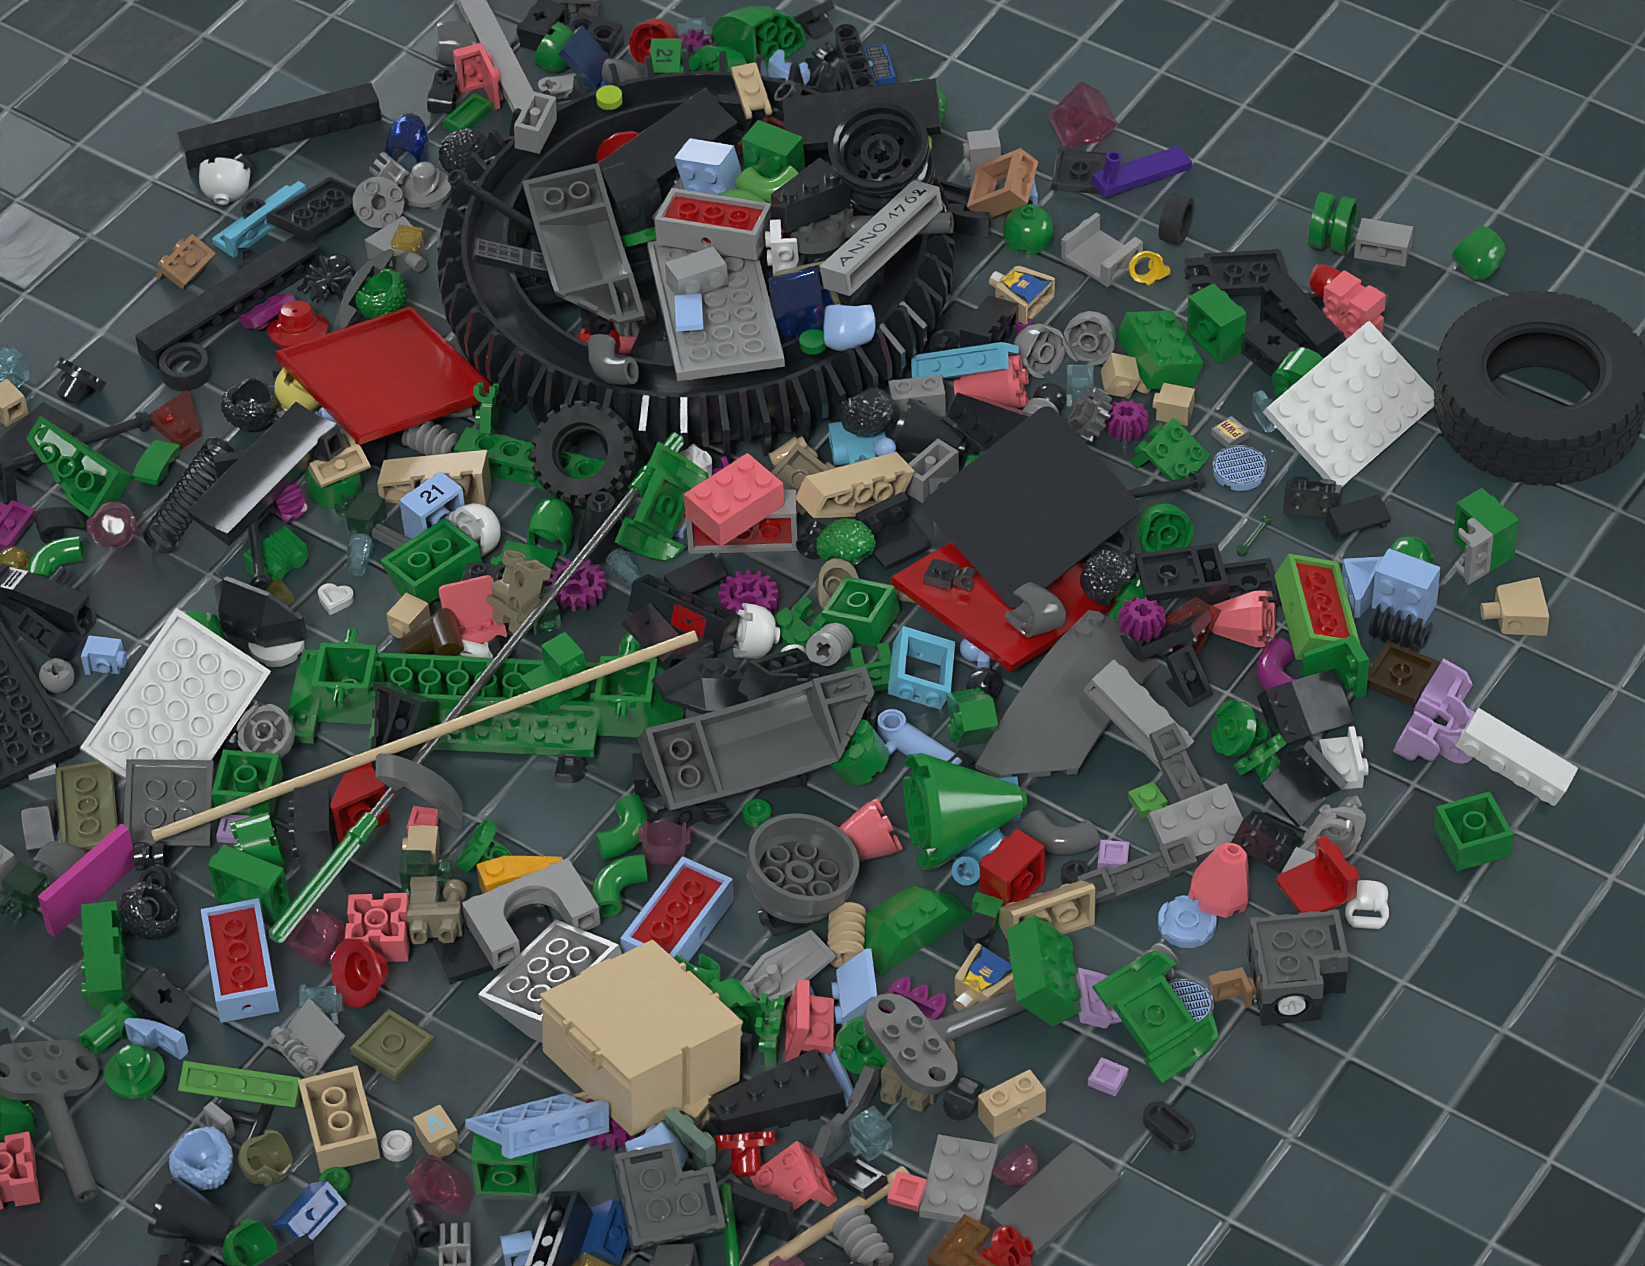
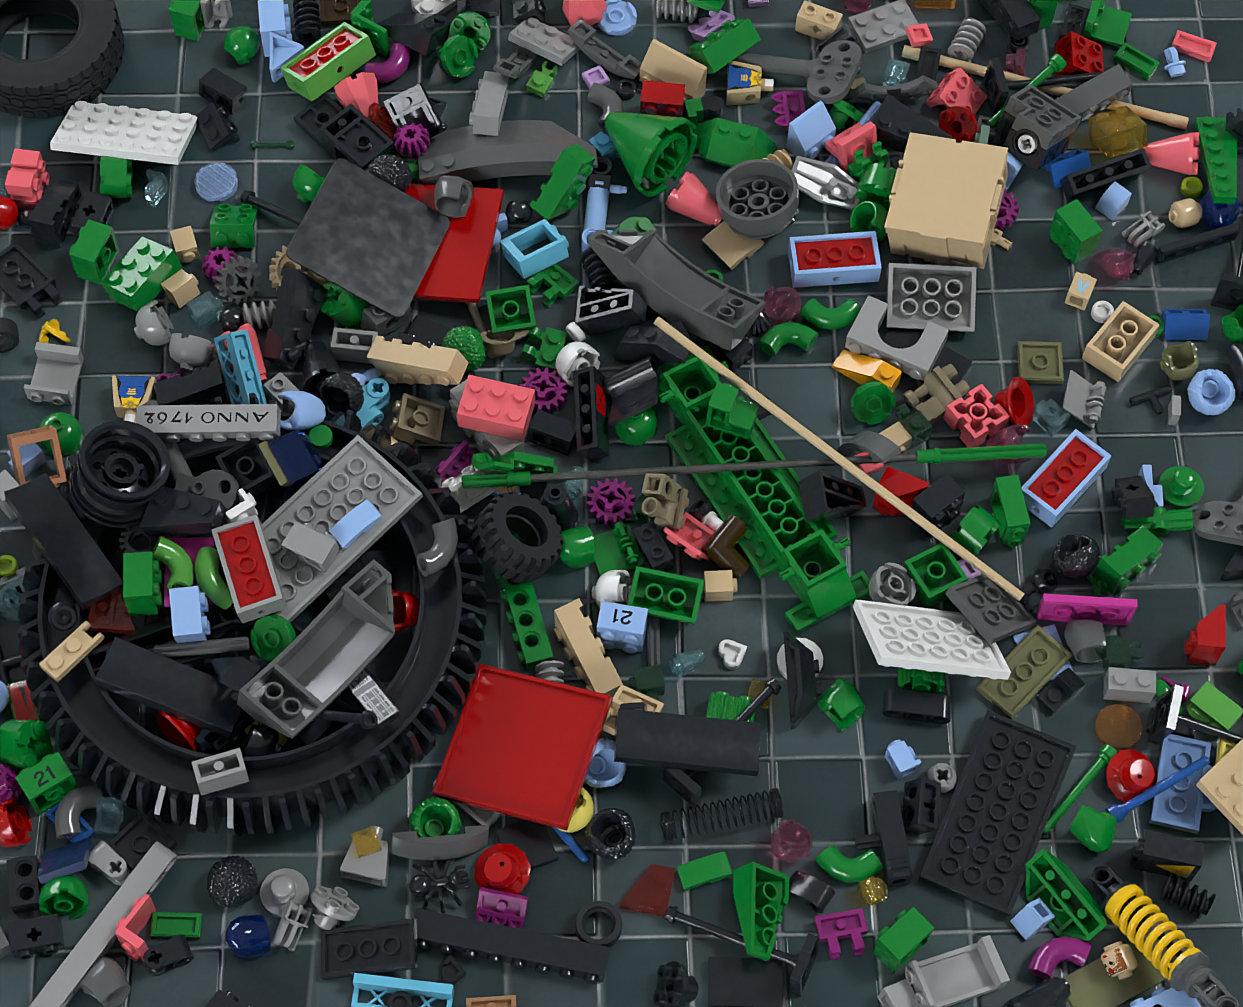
camera: 130 degrees left, 15 degrees up
bright green fence [178,1061,301,1109] -> none
light blue fence [466,1093,609,1159] -> none
green plate [474,382,500,433] -> none
lime tile [596,85,622,110] -> none
light grey piece [806,623,853,666] -> none
black plate [923,558,976,591] -> none
tile [1211,416,1250,448] -> none

